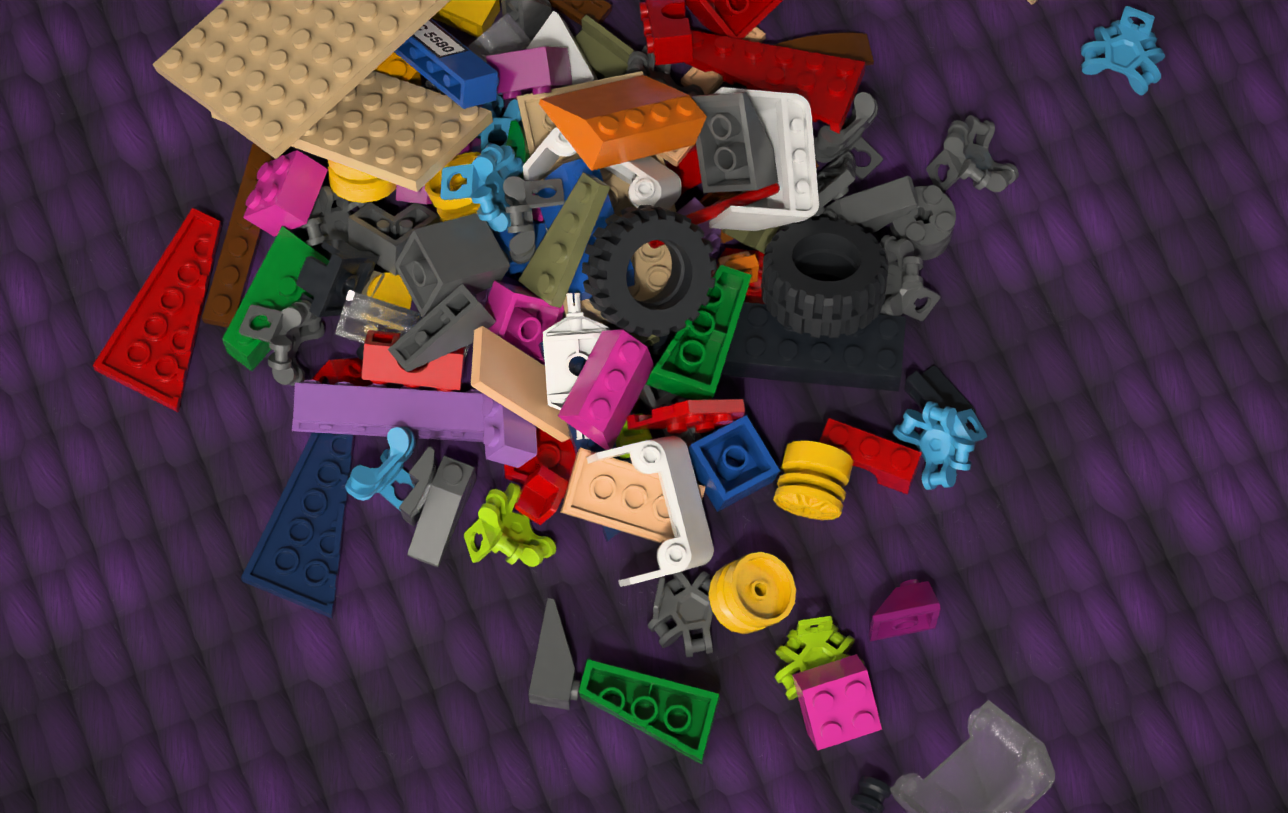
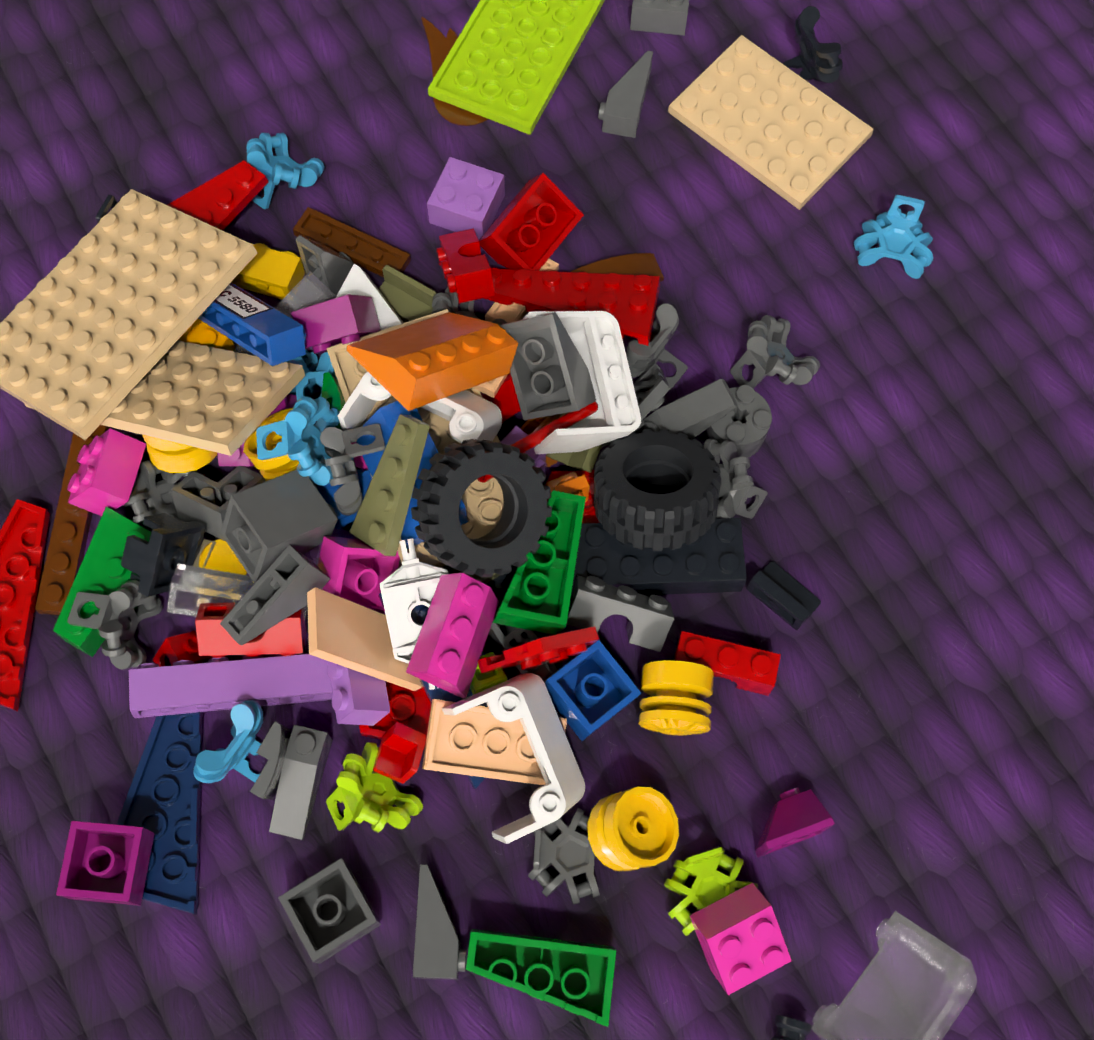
camera: 10 degrees left, 0 degrees up
dark azure piece [893,401,987,490] -> none
none -> magenta brick [56,821,154,906]
none -> dark grey brick [278,858,382,964]
none -> dark grey arch [567,575,674,652]

